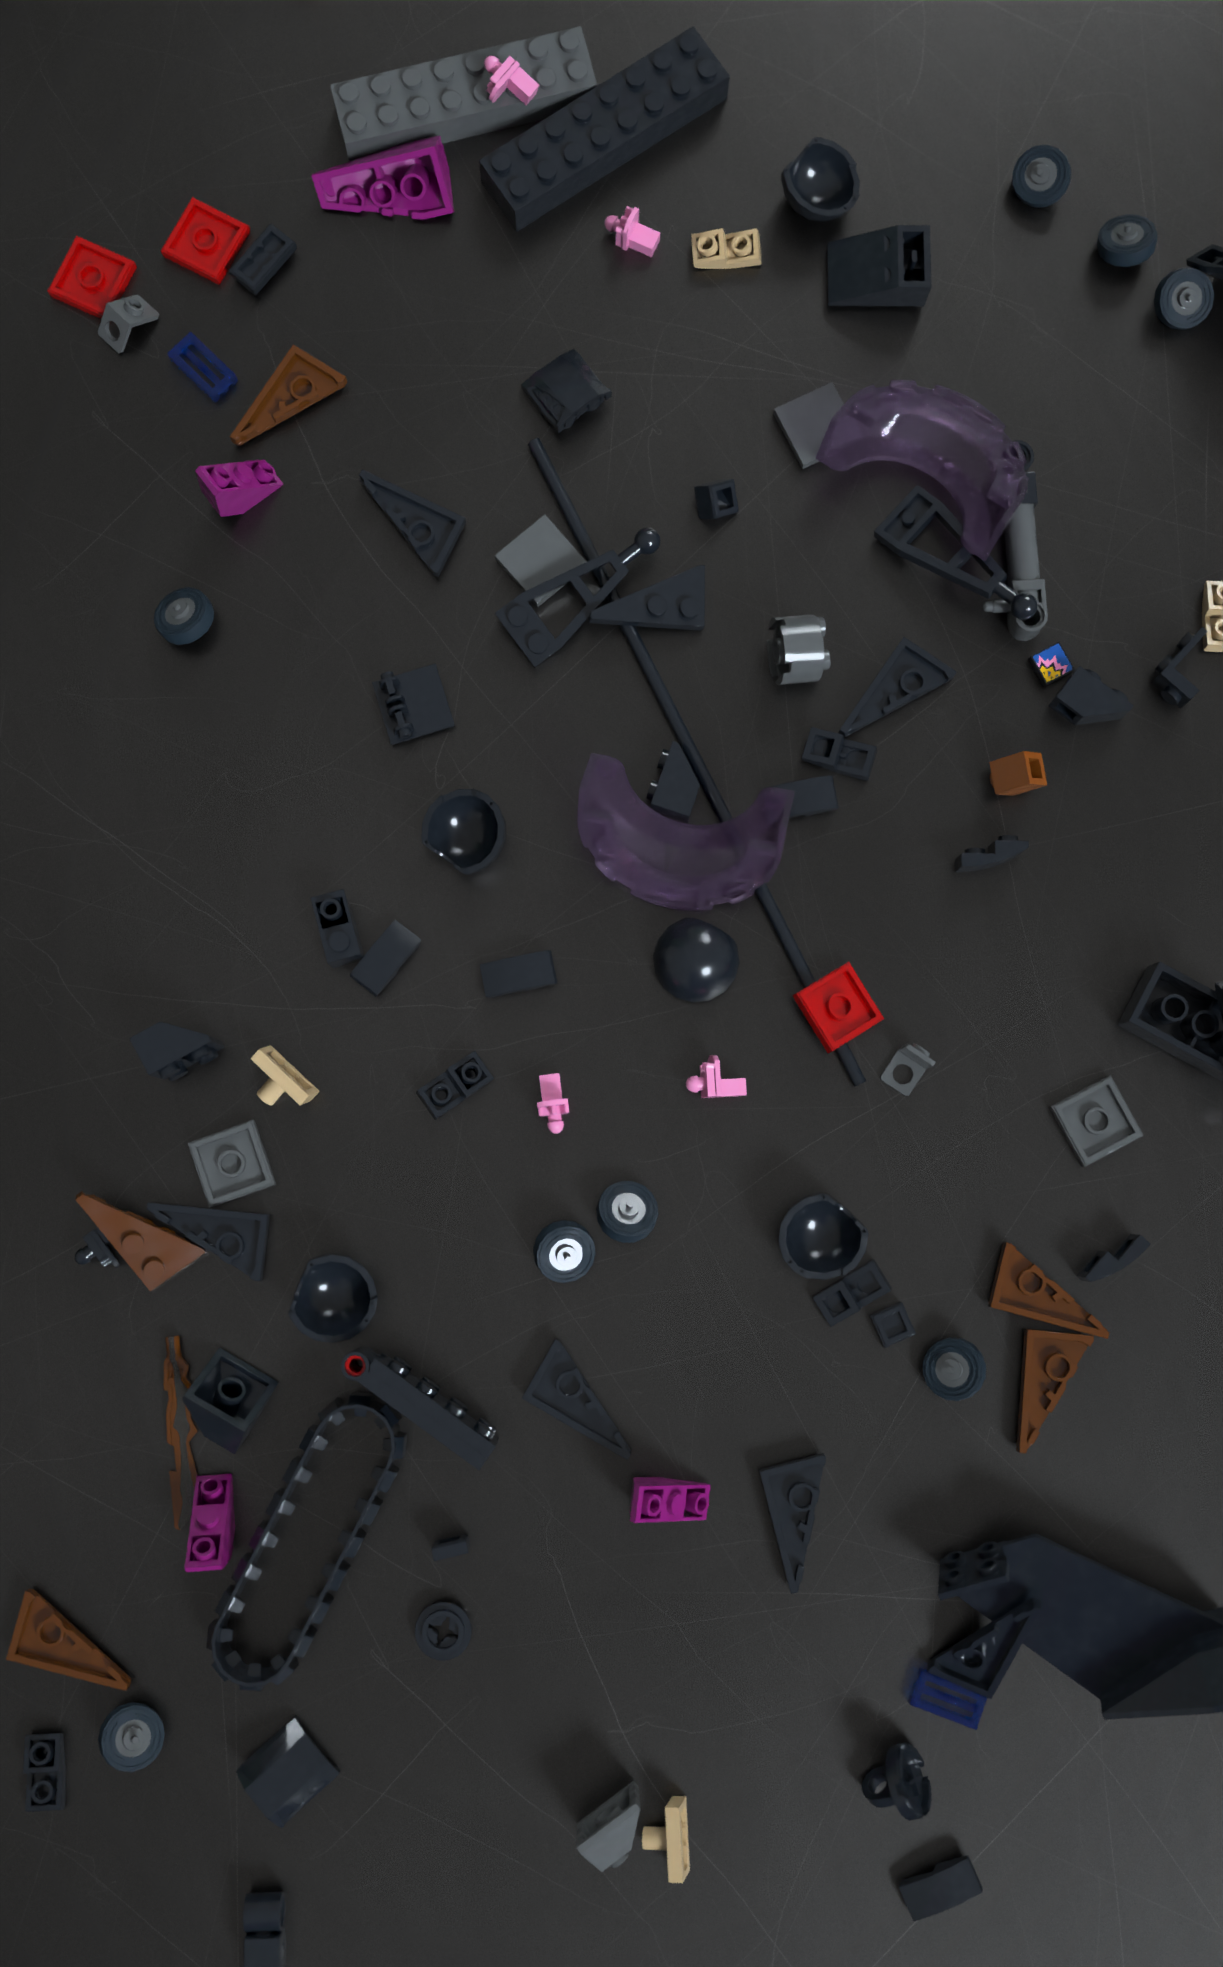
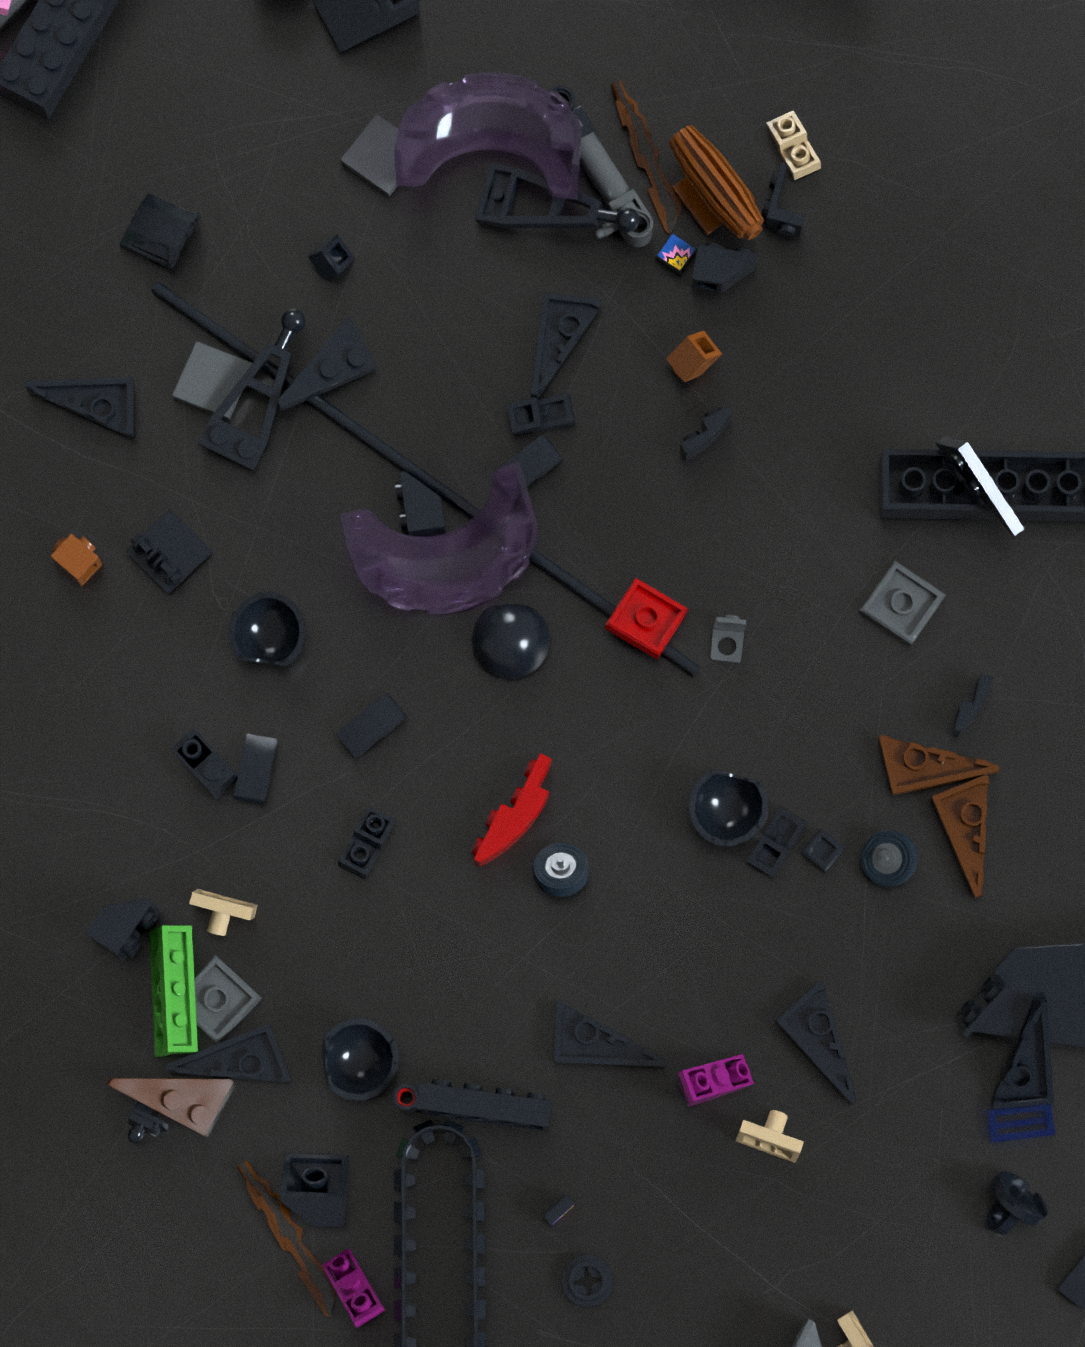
camera: 20 degrees left, 5 degrees down
black wheel [533,1220,596,1283] -> none
bright pink piece [537,1073,569,1134] -> none
bright pink piece [604,206,660,257] -> none
bright pink piece [686,1055,747,1098] -> none
tan slope [691,228,762,269] -> none
dark grey brick [767,614,830,685] -> none
none -> dark orange brick [51,533,102,587]
none -> bright green fence [149,926,198,1057]
none -> red slope [471,753,552,867]
none -> reddish brown sword [610,80,683,234]
none -> dark orange plate [668,125,764,240]
none -> tan tile [736,1110,804,1163]

